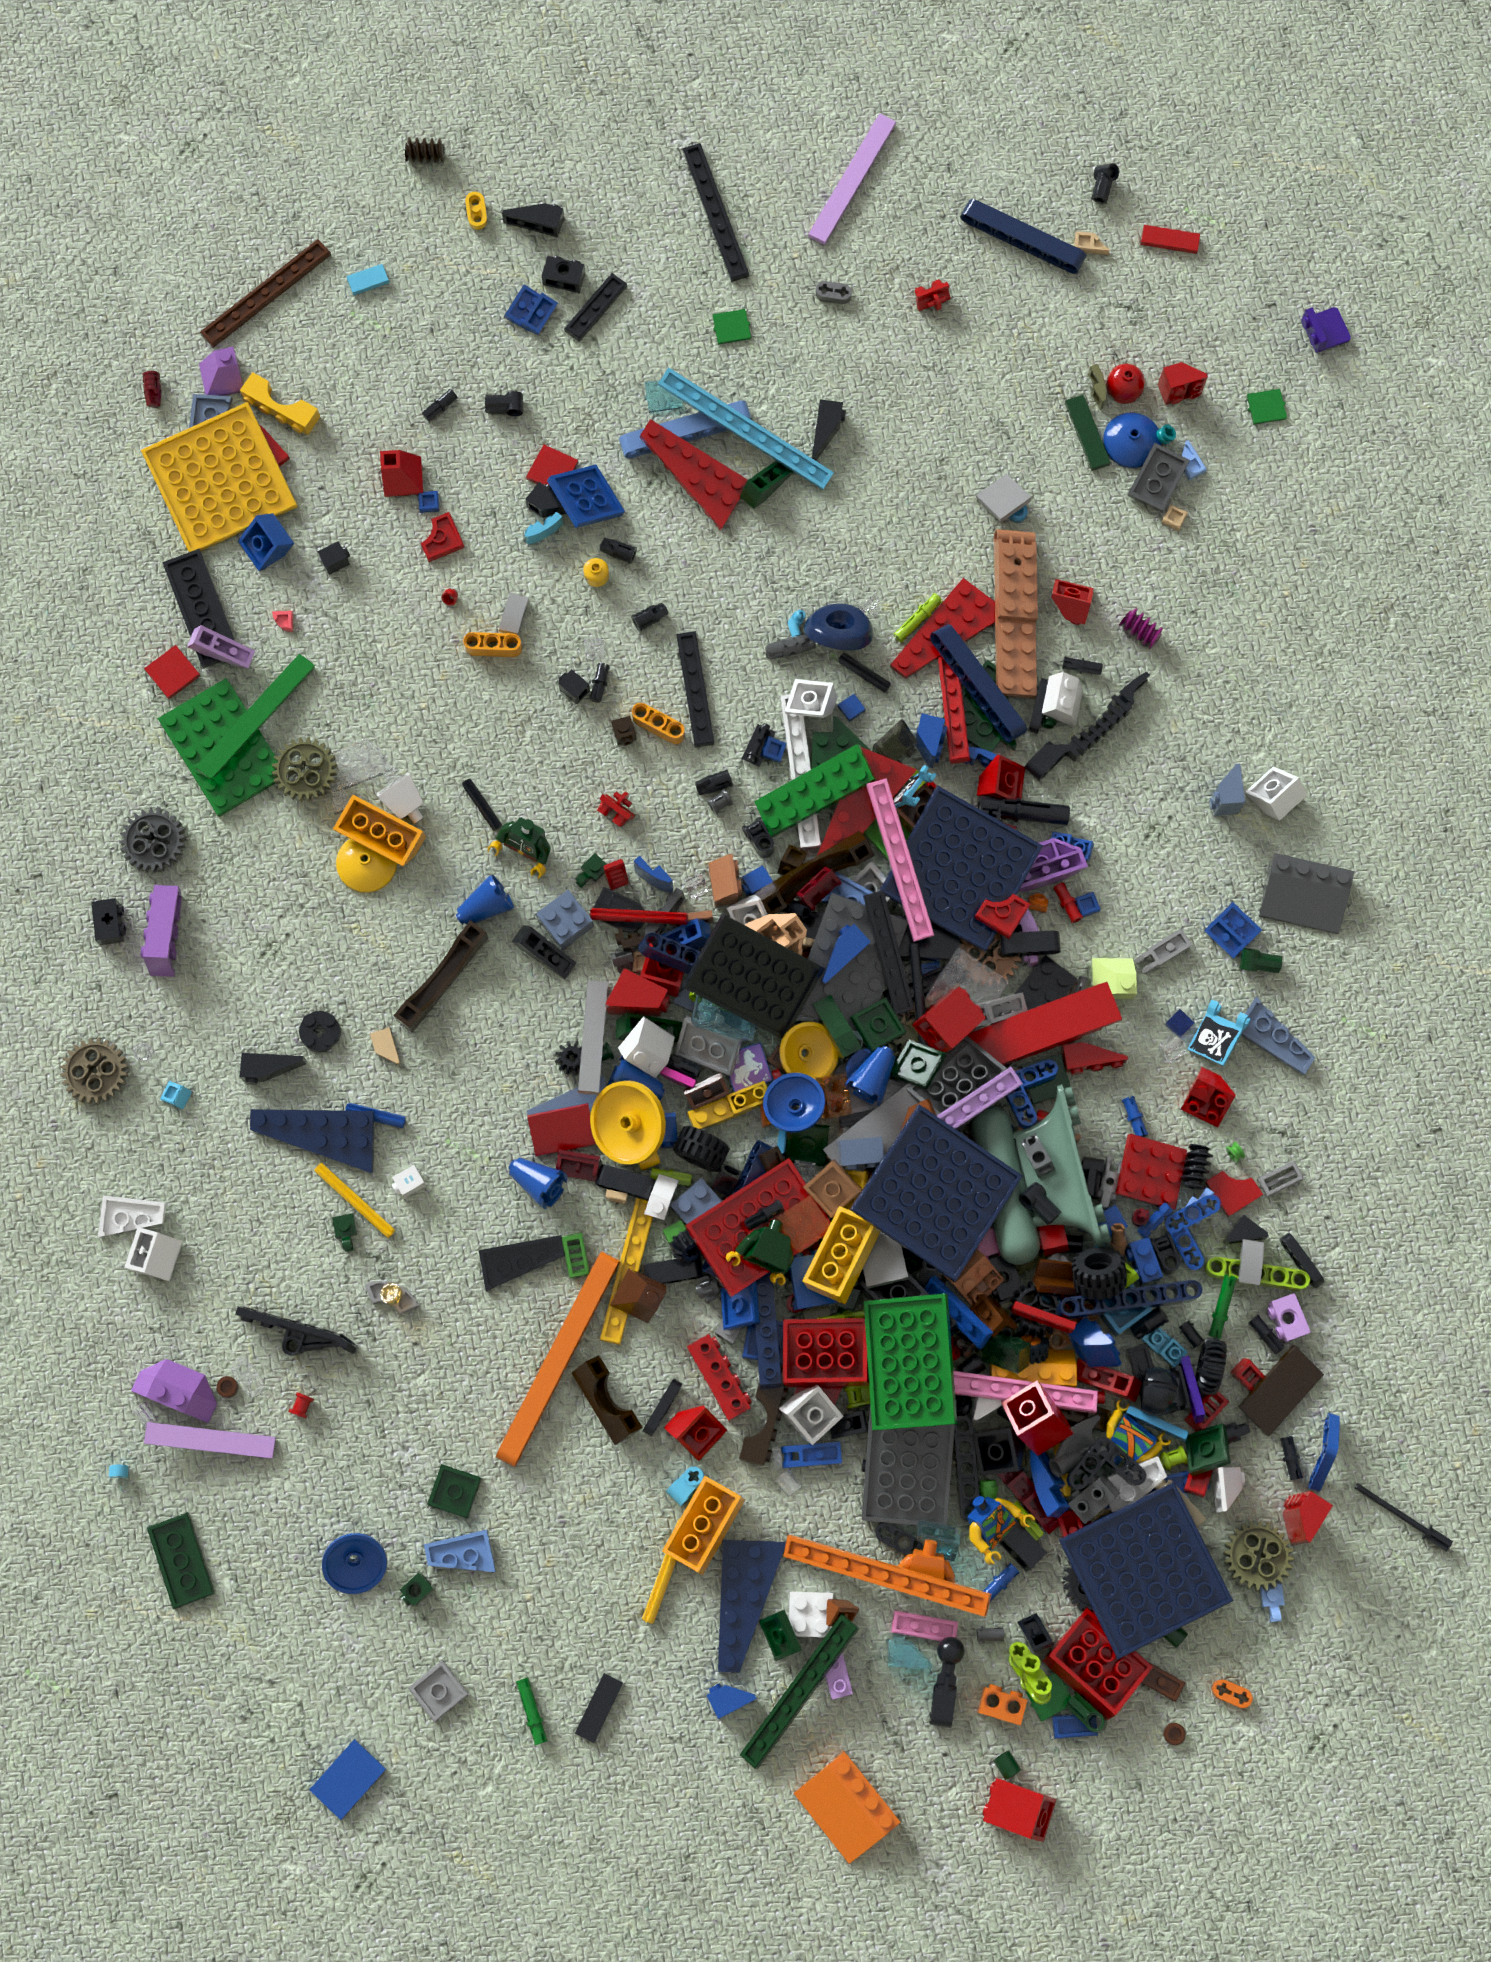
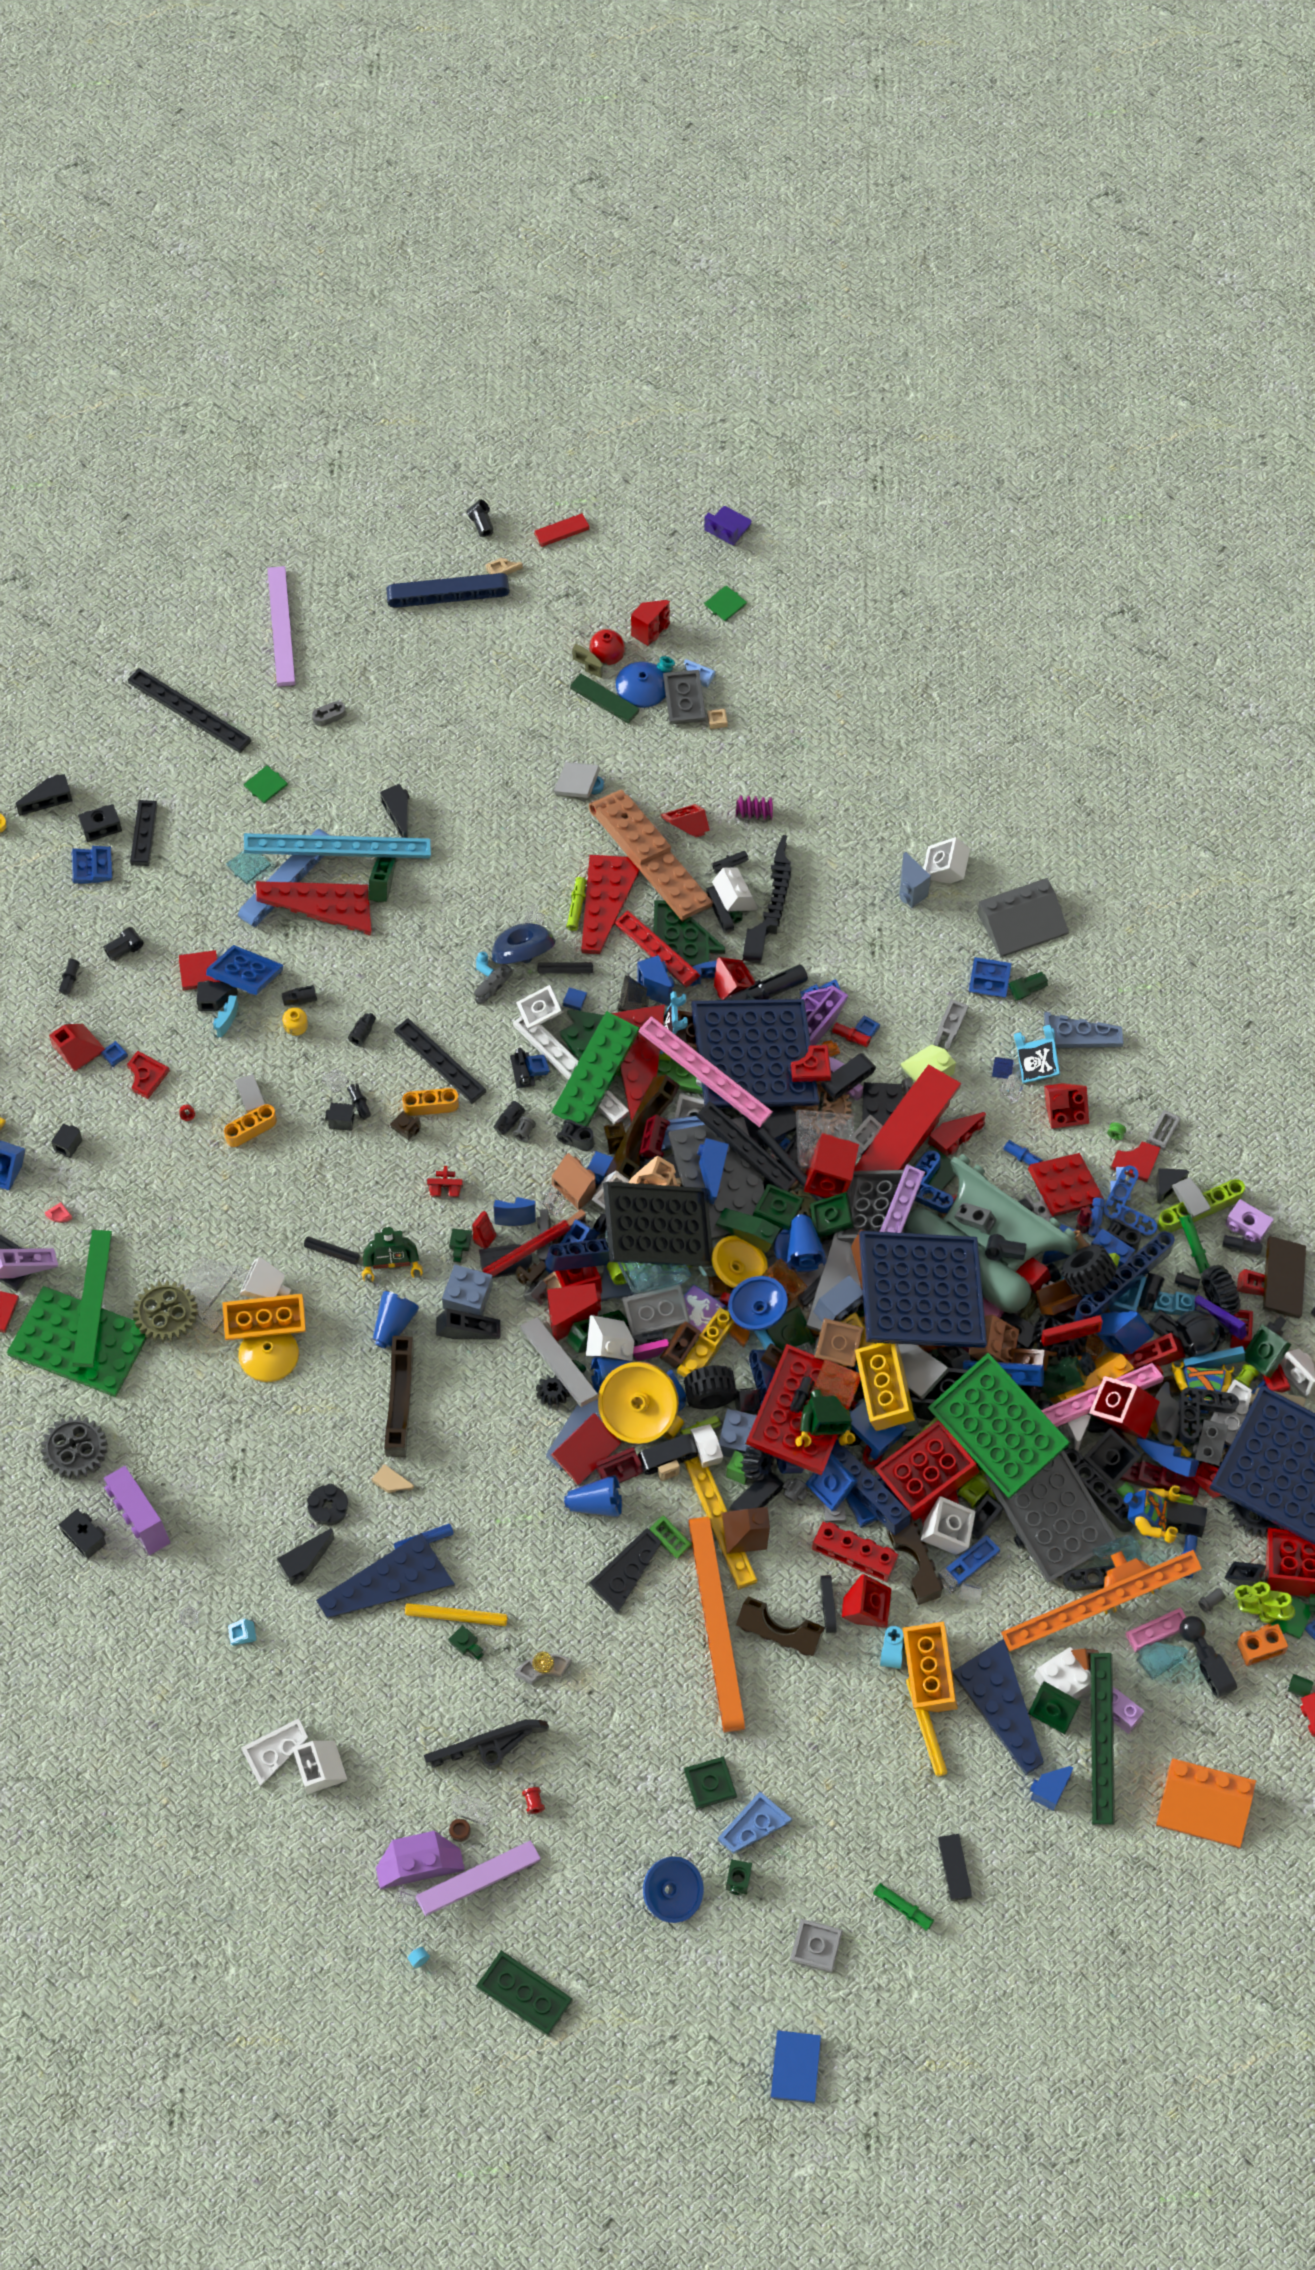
camera: 35 degrees left, 15 degrees down
dark tan gear [60,1038,129,1105] -> none
white brick [392,1165,426,1198] -> none
red hips [915,279,951,311] -> none
dark blue beam [930,624,1027,742] -> none
black piece [1180,1144,1214,1190] -> none
black beam [1279,1233,1325,1289] -> none

